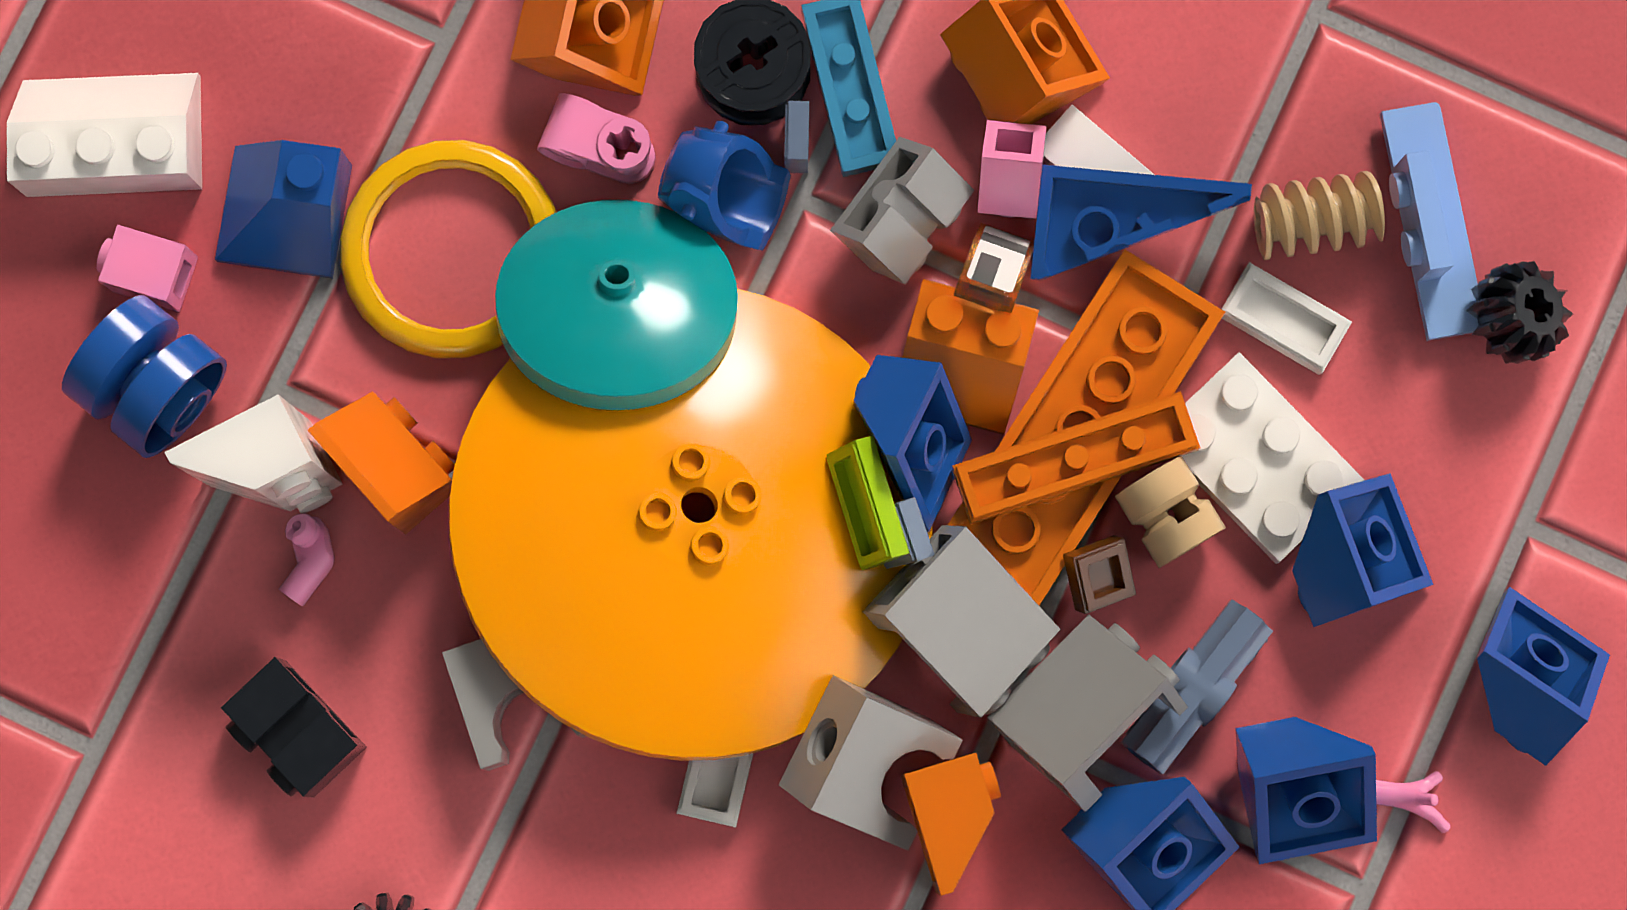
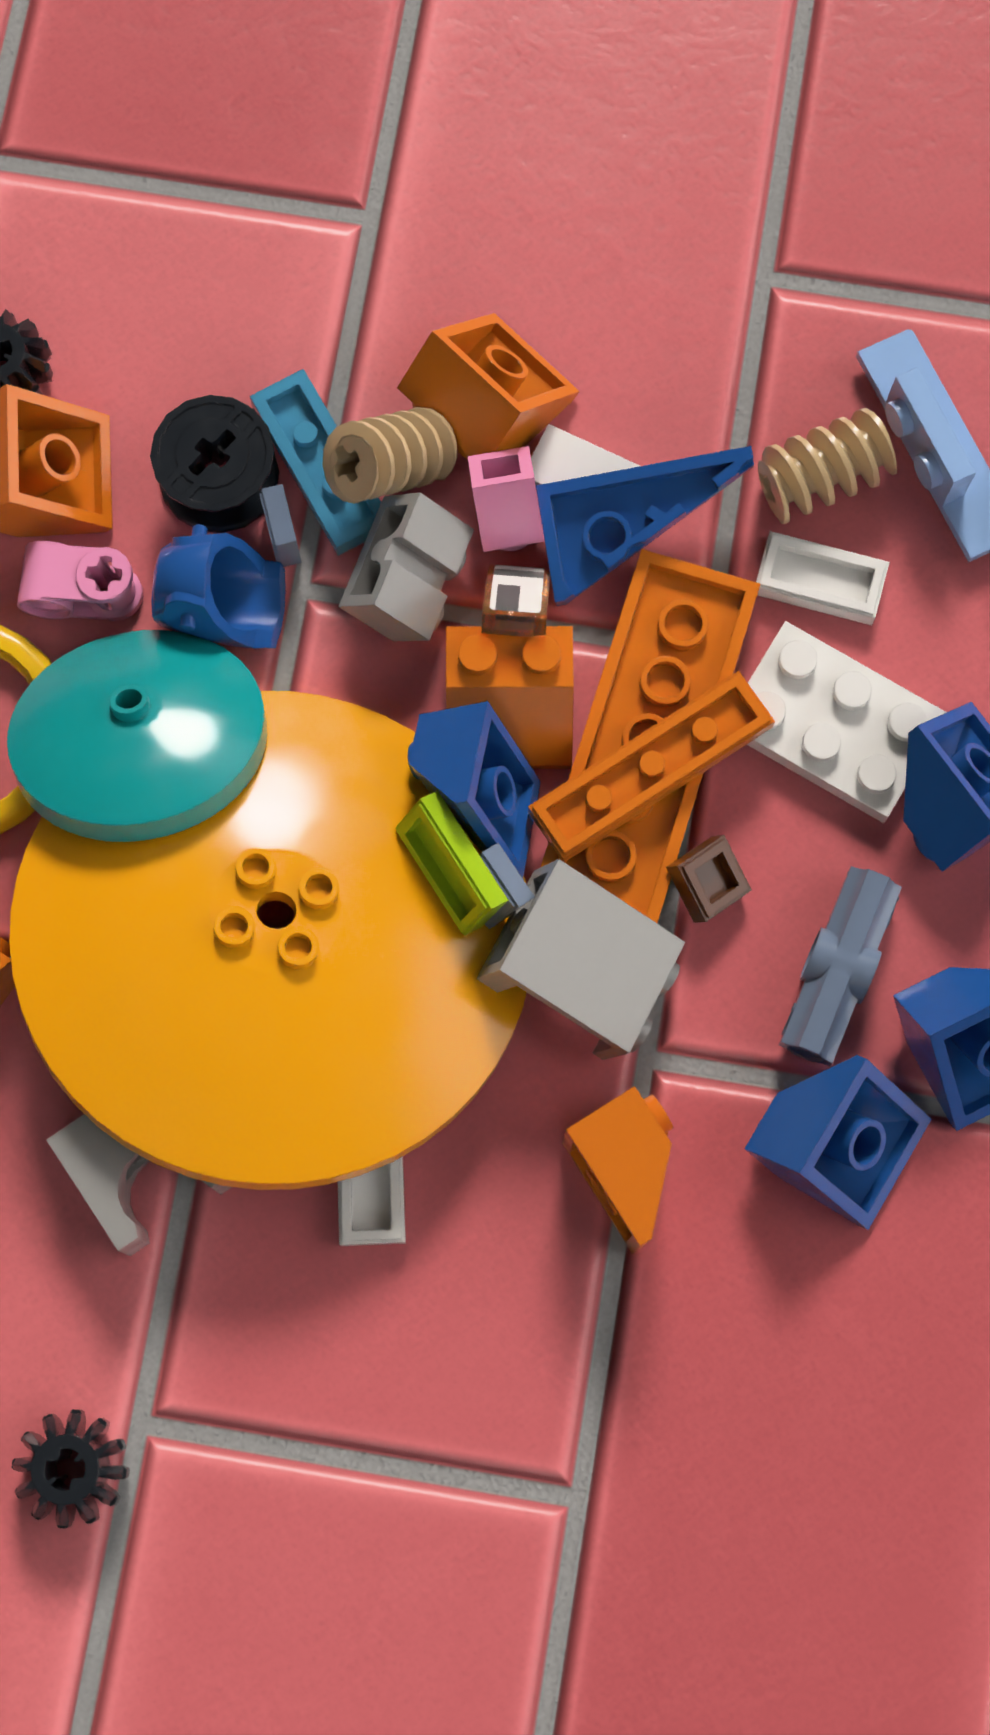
camera: 15 degrees left, 5 degrees down
light grey piece [779,675,963,850] -> none
light grey panel [987,615,1188,812] -> none
tan wheel [1115,456,1226,568] -> none
none -> tan piece [323,407,457,504]

